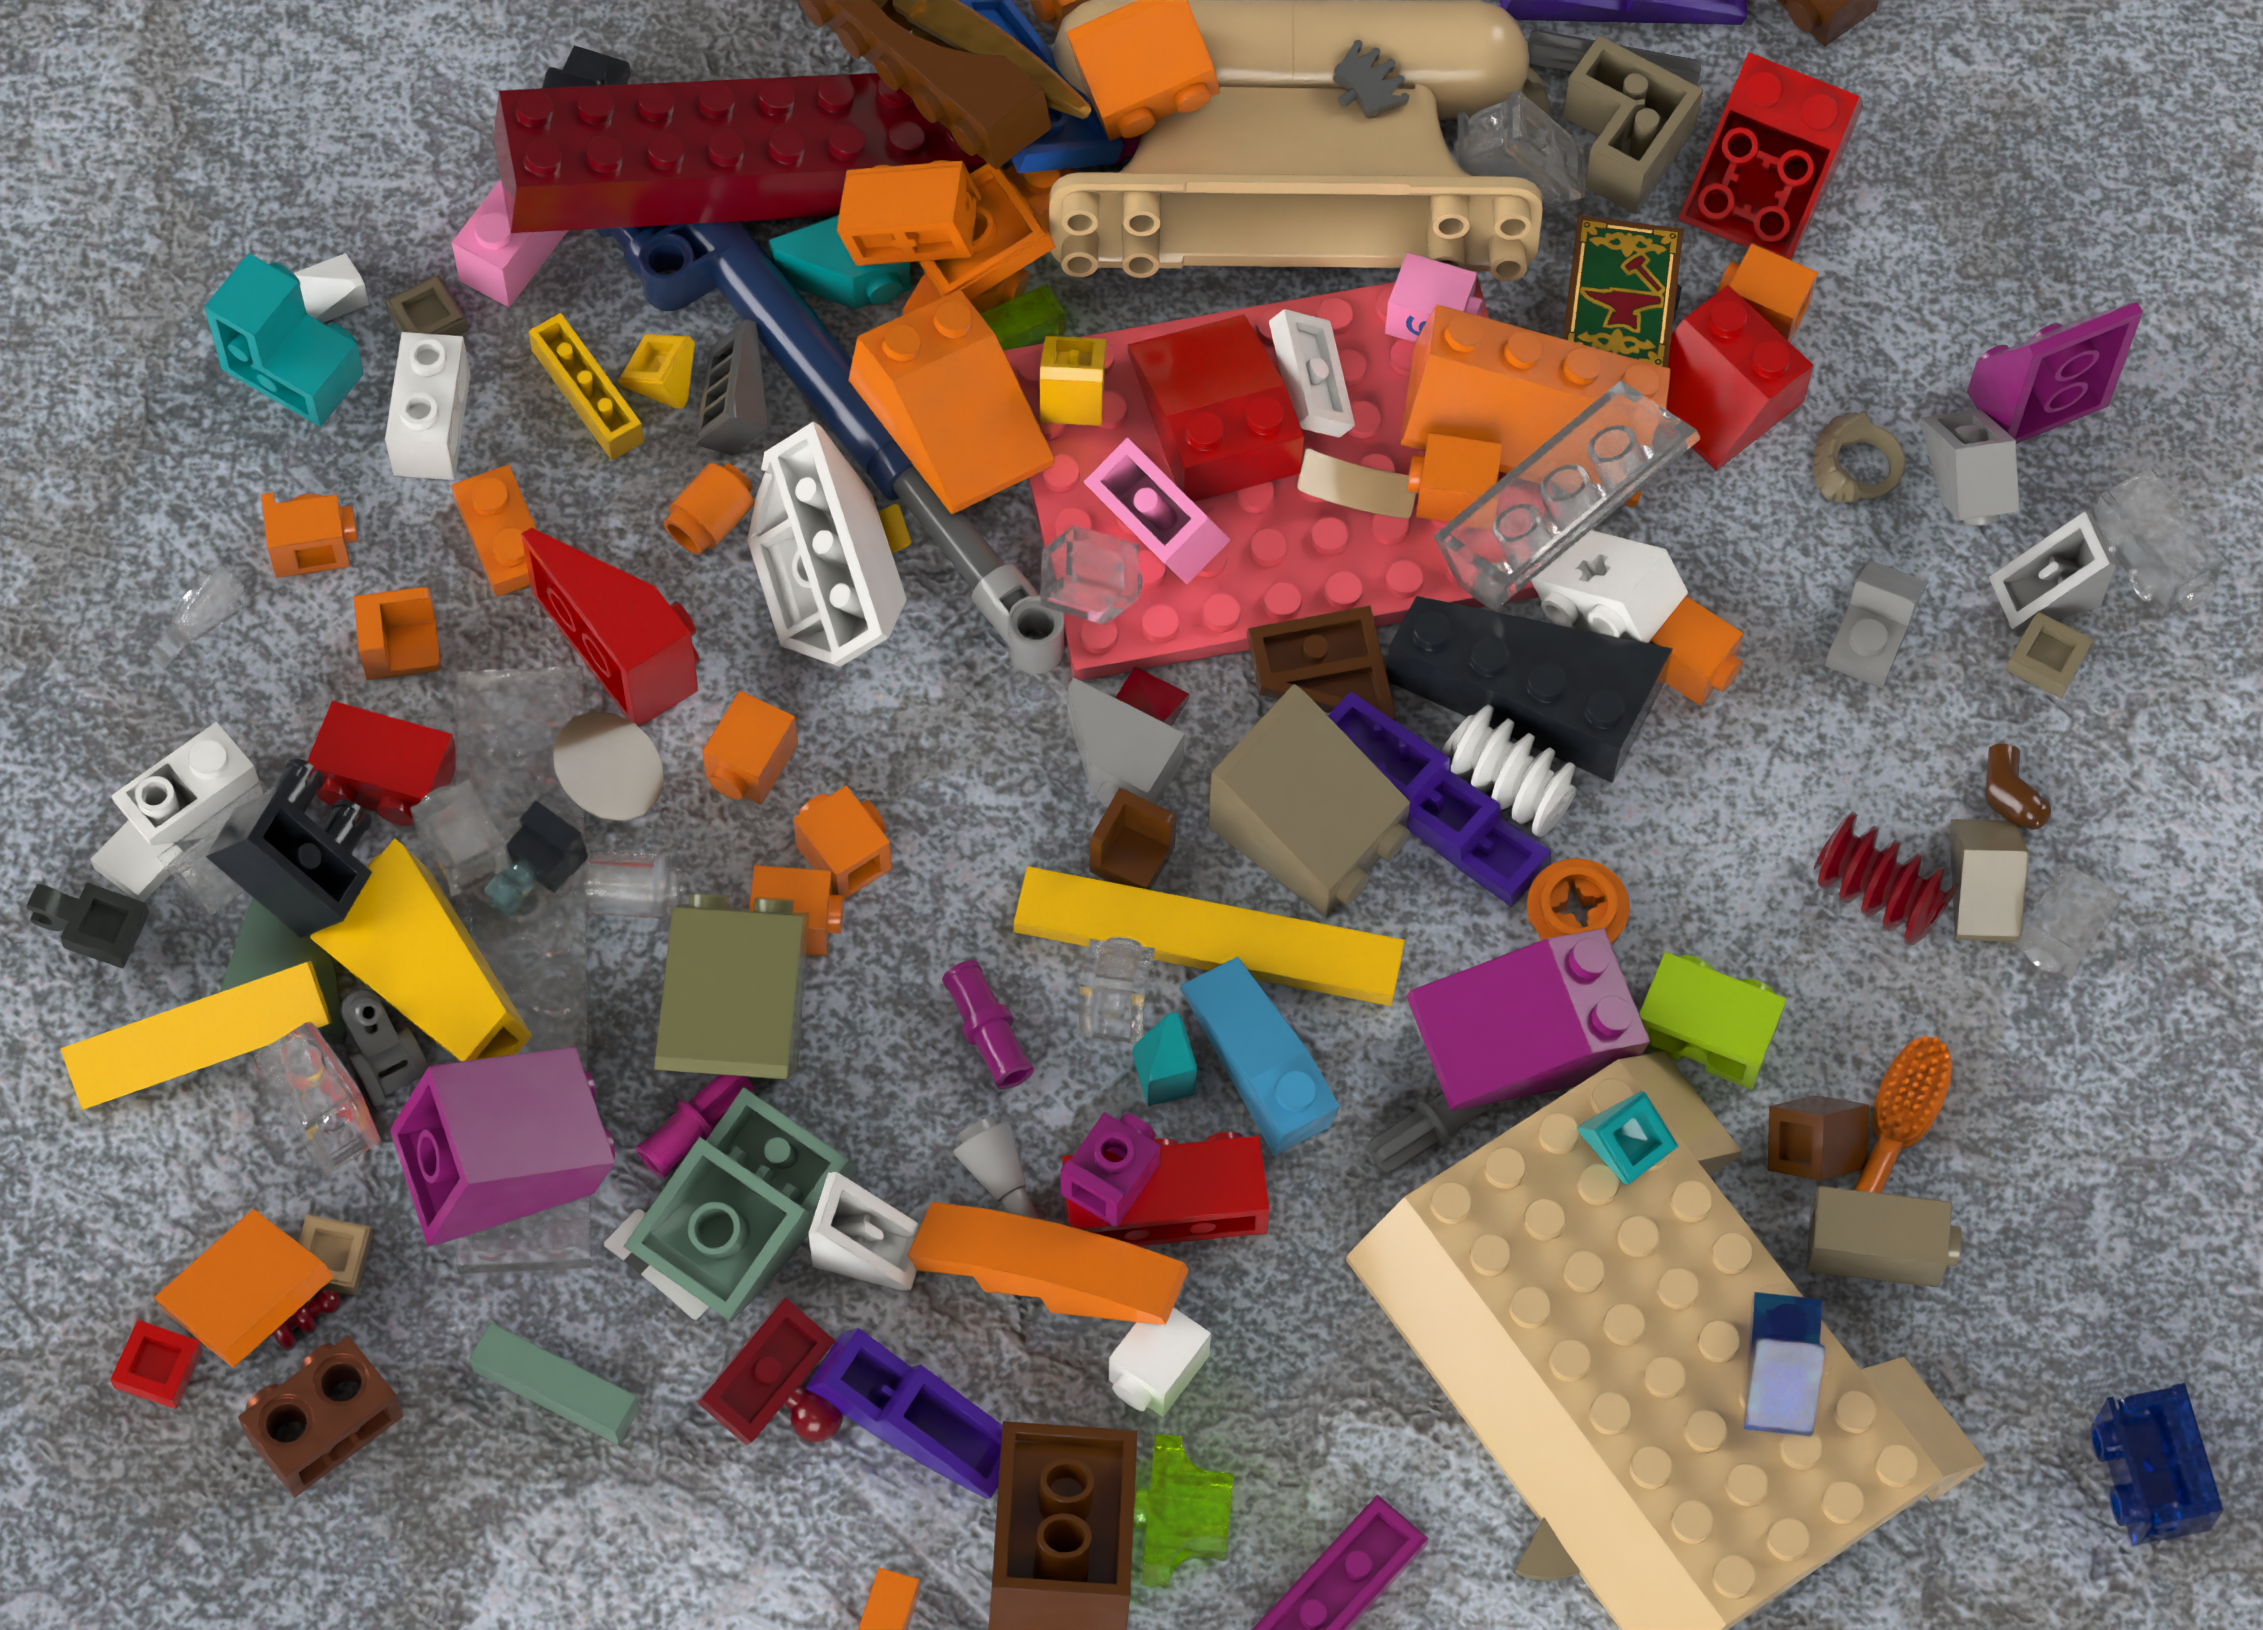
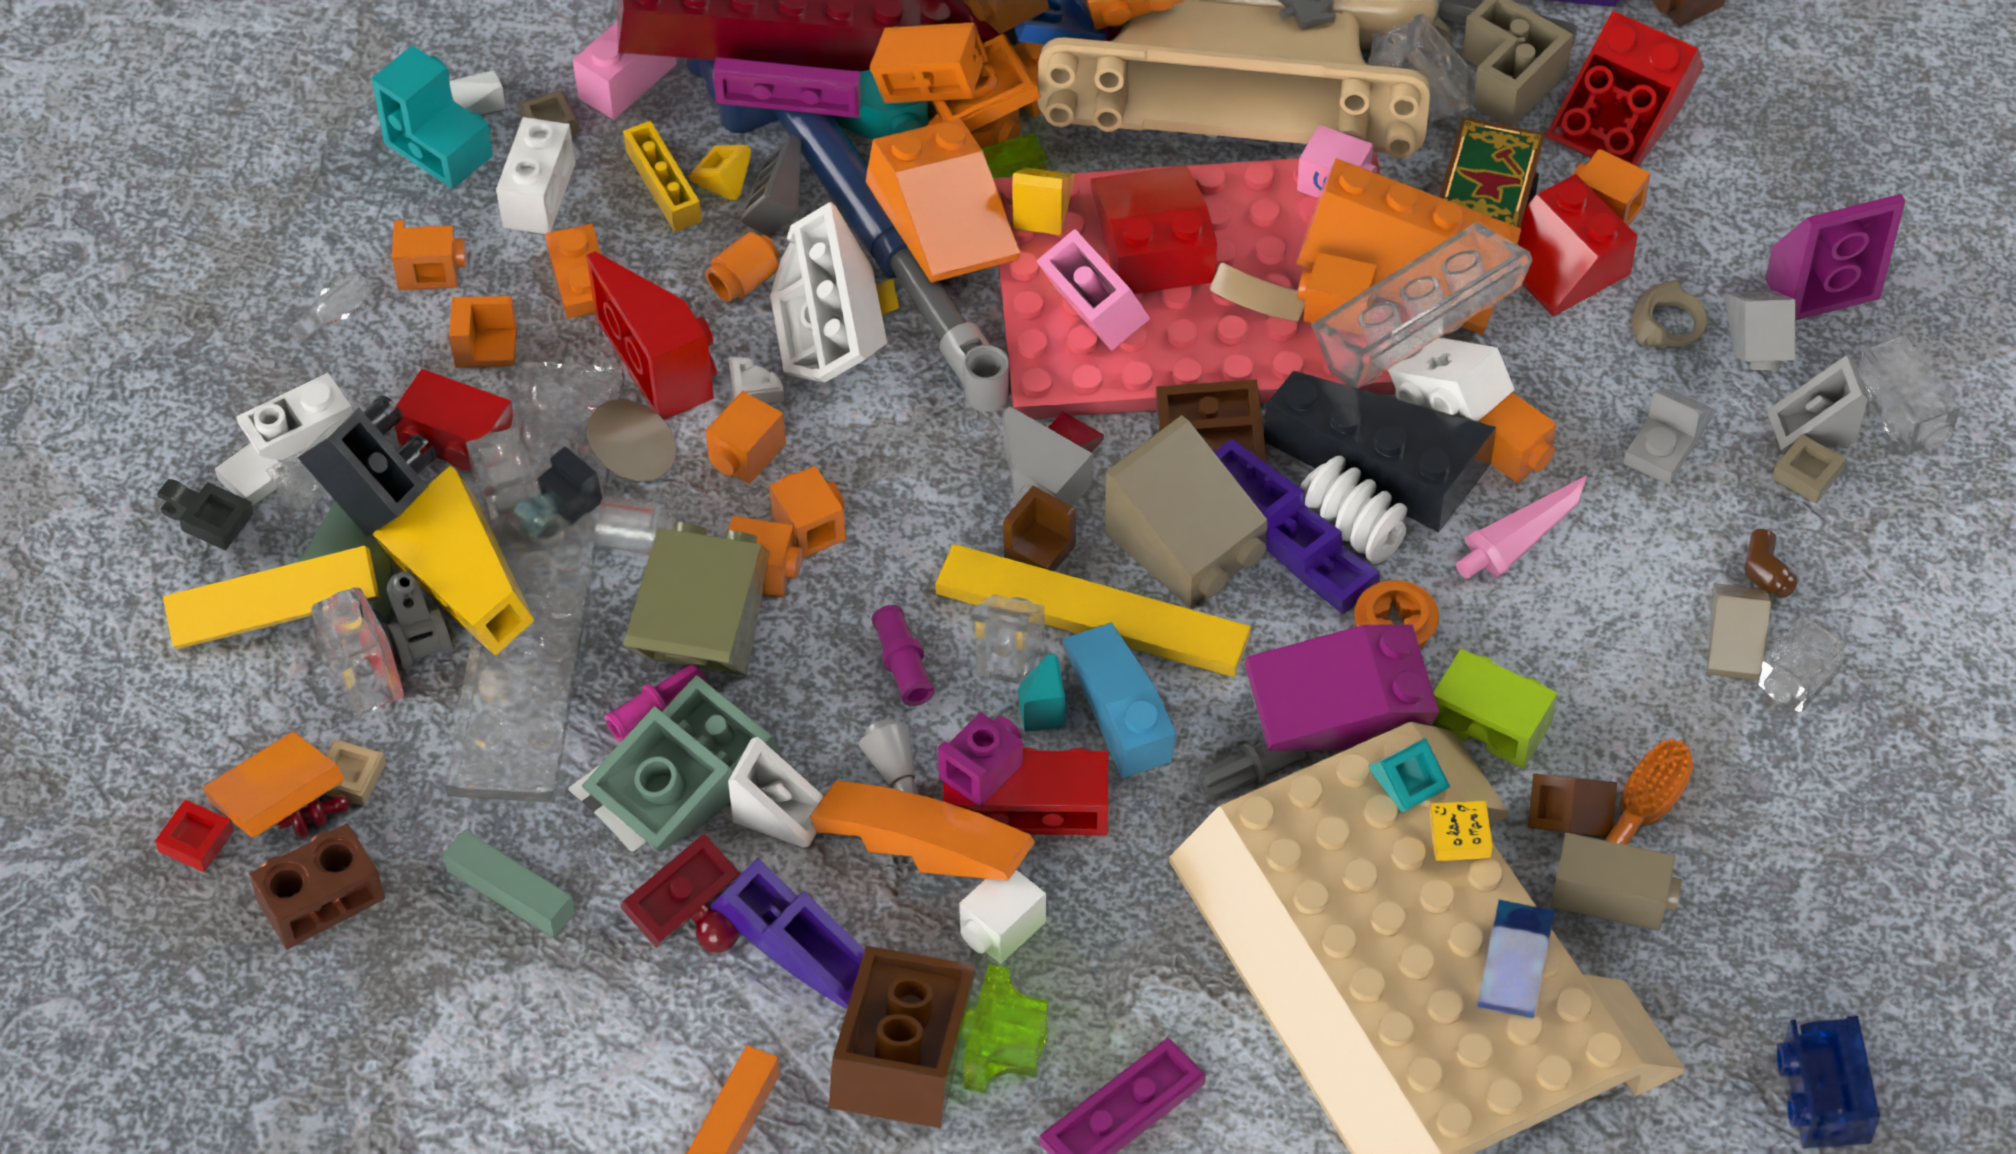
camera: 10 degrees right, 10 degrees down
magenta slope [390,1047,615,1246] -> none
clear brick [1040,525,1143,625] -> none
white plate [1269,309,1355,438] -> none
dark tan tile [1514,1517,1580,1581] -> none
dark red piece [1814,811,1959,945] -> none
none -> magenta tile [713,57,862,118]
none -> white tile [728,357,785,403]
none -> yellow tile [1429,800,1493,861]
none -> bright pink bar [1456,475,1587,579]

